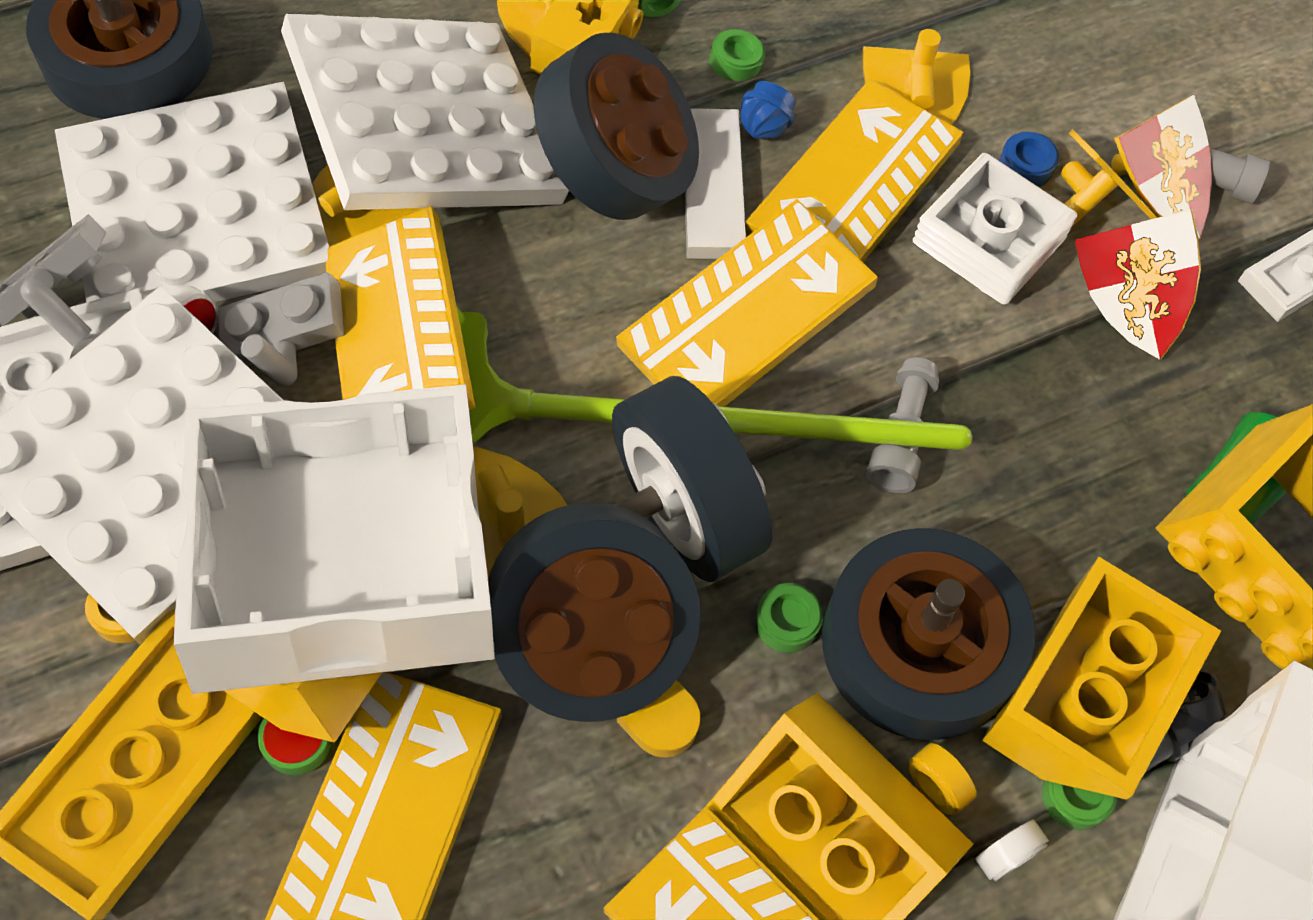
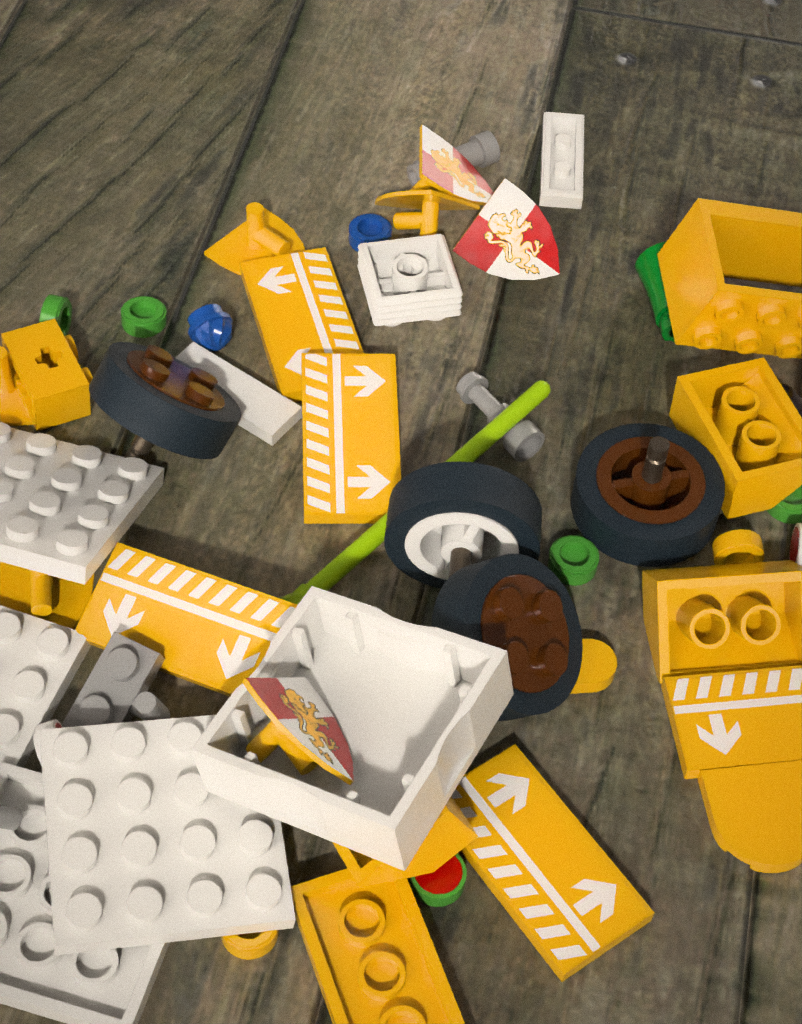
camera: 50 degrees left, 10 degrees down
none -> shield [242,677,354,785]

